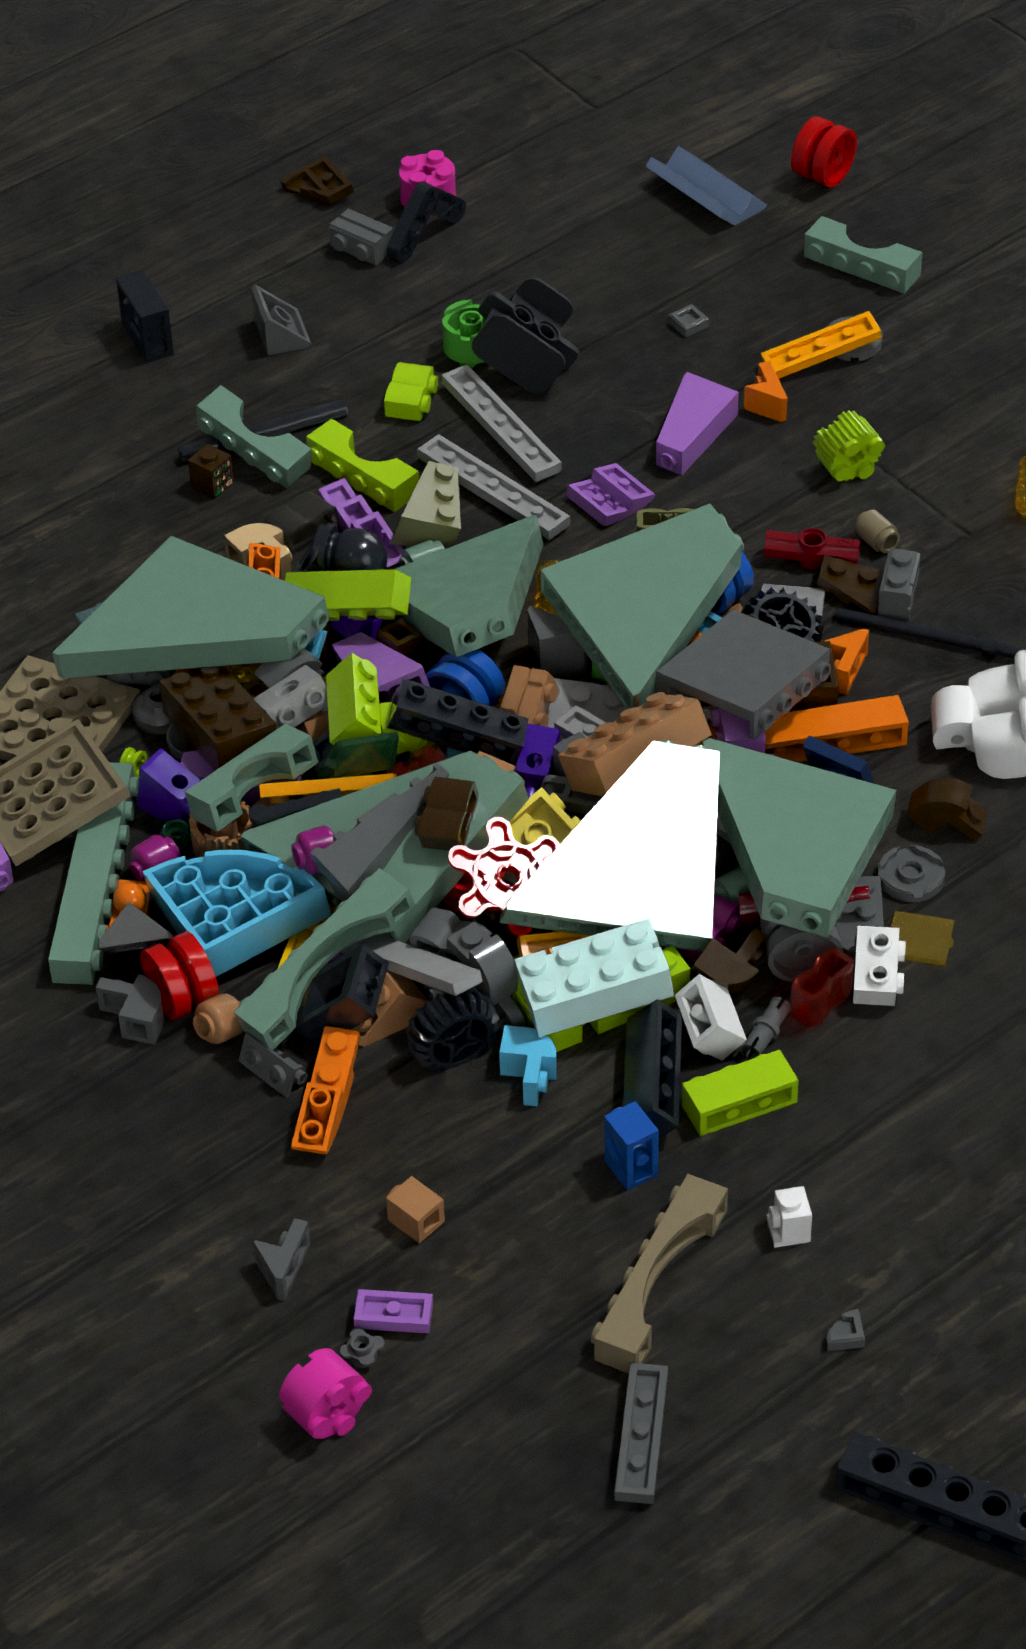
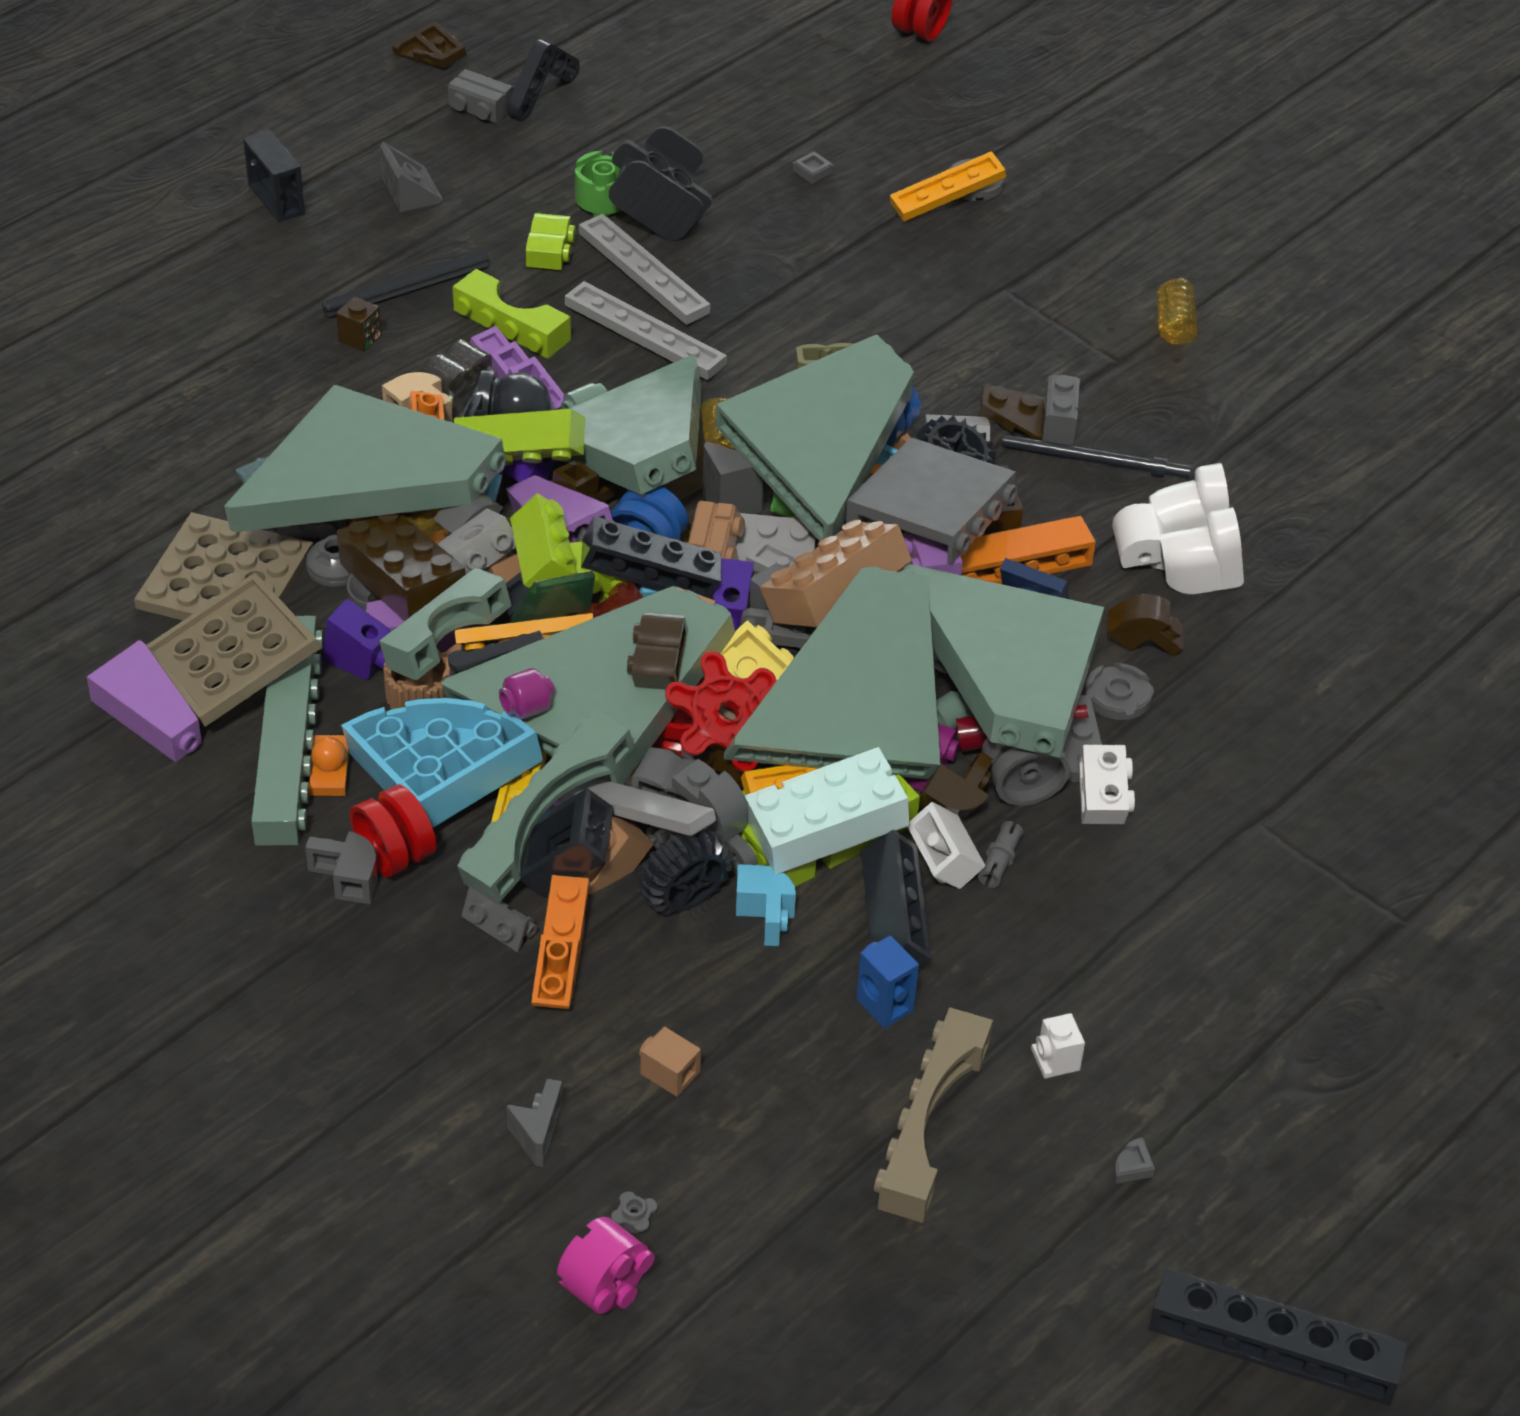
camera: 10 degrees left, 0 degrees up
dark grey slope [99,902,174,954] -> none
lime bush [119,747,147,777] -> none
magenta head [129,835,181,881] -> none
clear green plate [160,819,192,850] -> none
medium nougat head [193,994,243,1044] -> none
sand green arch [196,385,311,489] -> none
dark grey wedge [310,763,449,901] -> none
medium lavender plate [354,1289,433,1333] -> none
olive wedge [391,461,461,549] -> none
dark pink brick [399,150,456,215] -> none
medium lavender slope [566,463,655,526] -> none
dark grey plate [615,1363,668,1504] -> none
sand blue slope [646,146,767,226] -> none
medium lavender slope [656,372,739,475] -> none
lime brick [682,1050,799,1137] -> none
orange slope [744,361,788,422] -> none
dark red piece [764,528,861,570] -> none
clear red brick [790,948,854,1028] -> none
sand green arch [804,216,922,294] -> none
lime brick [812,411,885,481] -> none
orange slope [825,629,869,695] -> none
dark tan brick [855,510,900,553] -> none
clear yellow piece [891,911,954,966] -> none

